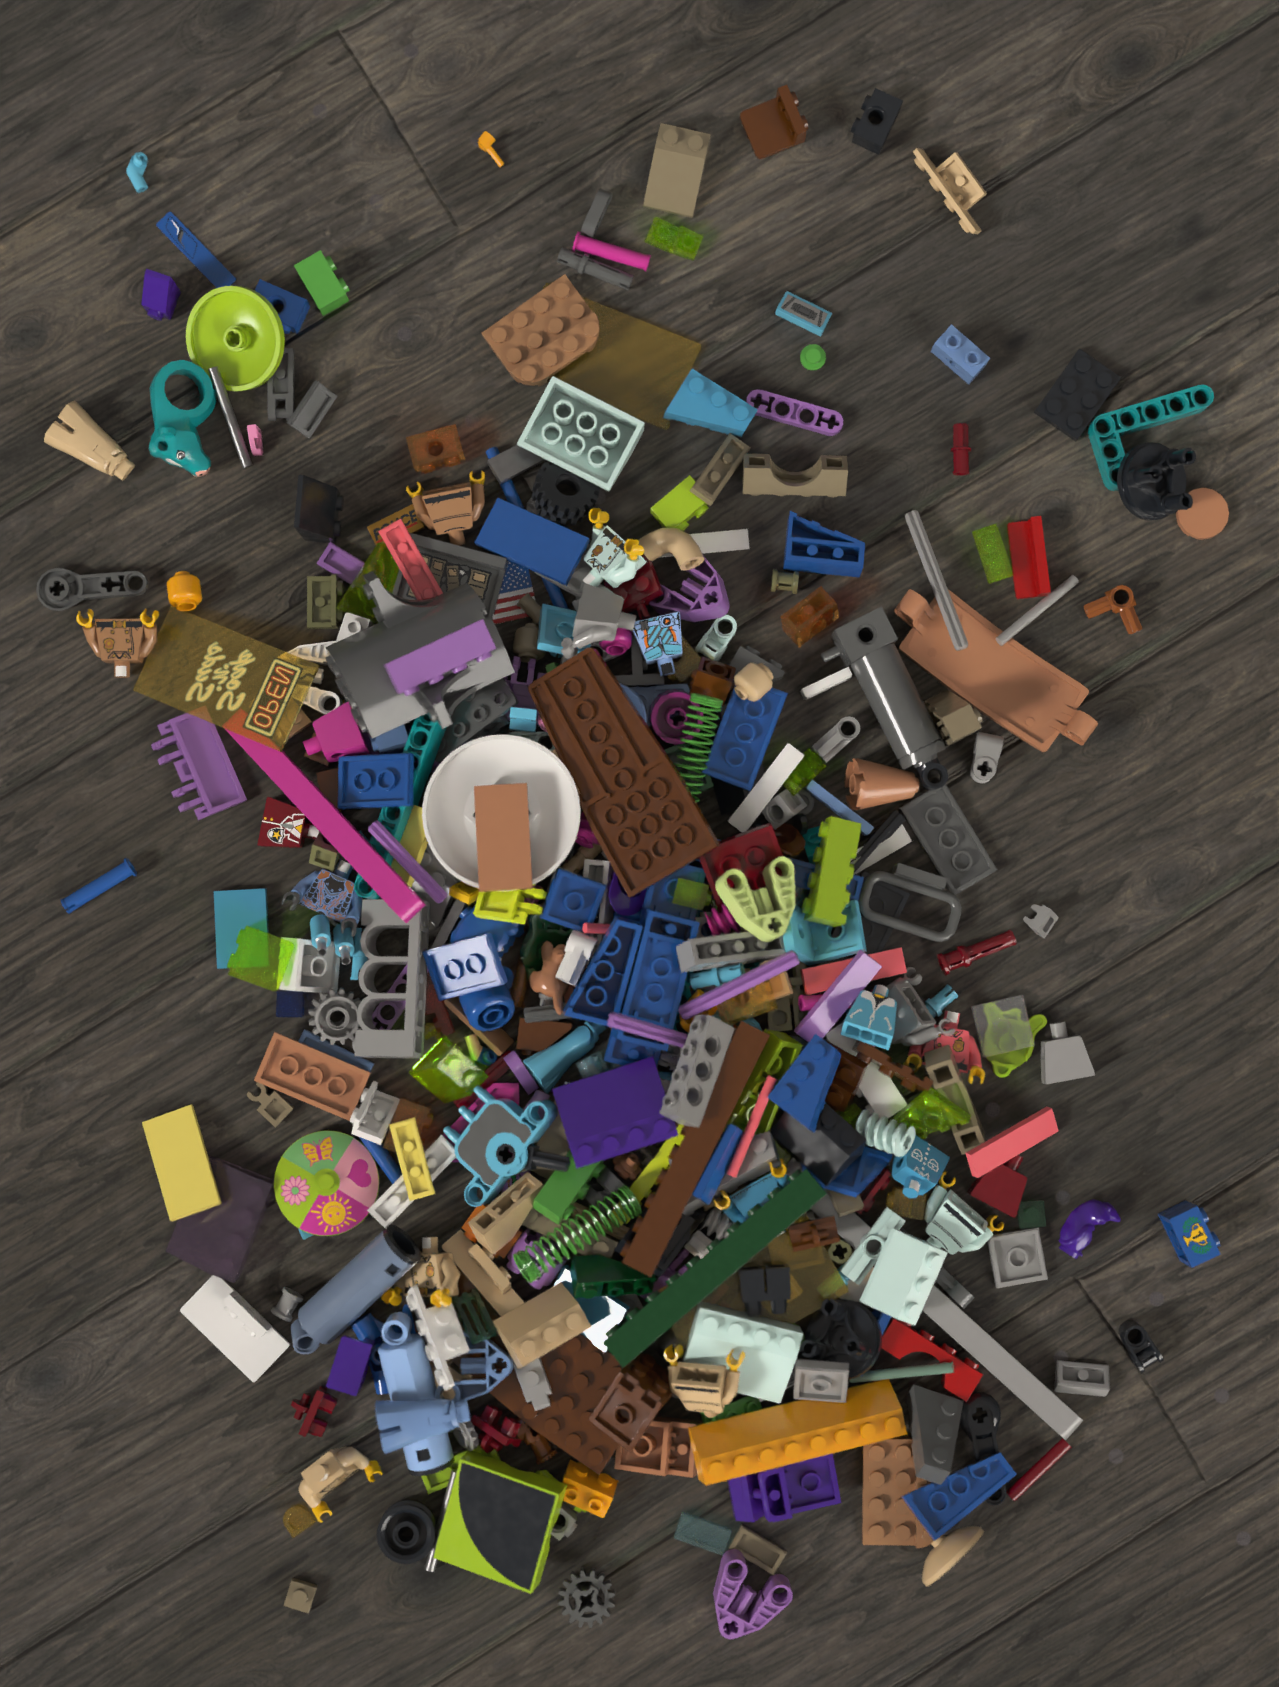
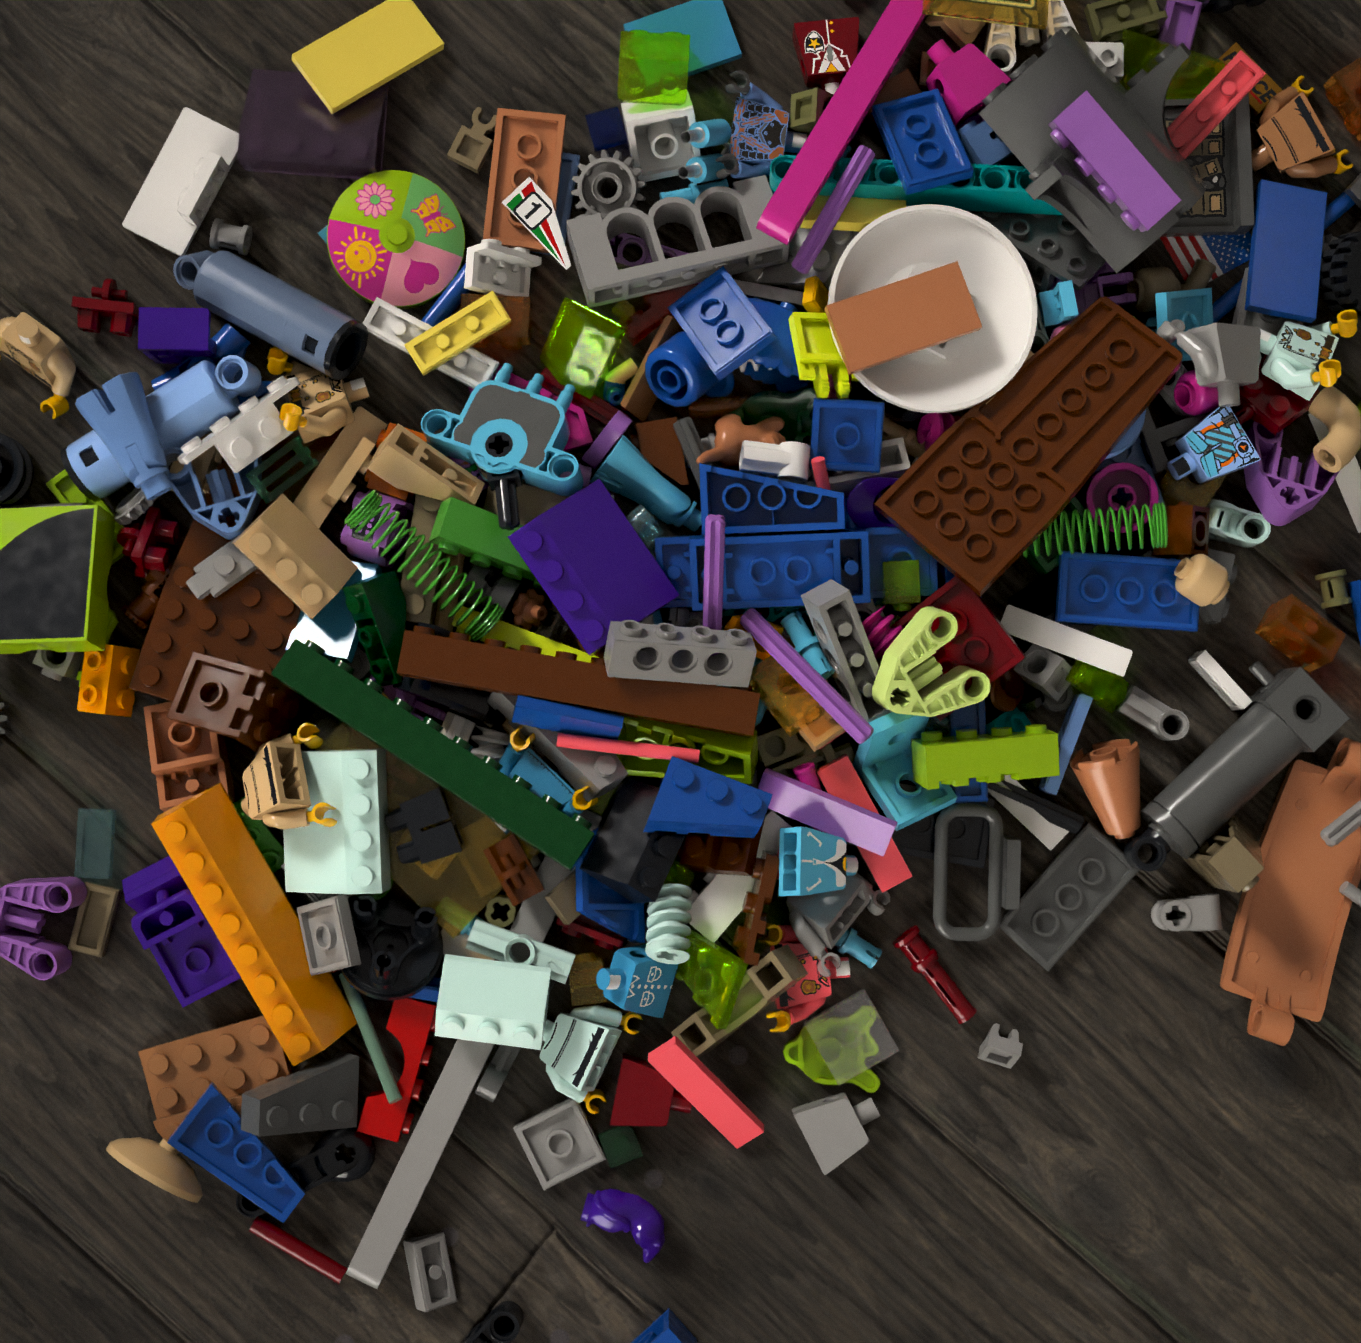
camera: 70 degrees right, 0 degrees up
none -> sticker [502,177,571,270]

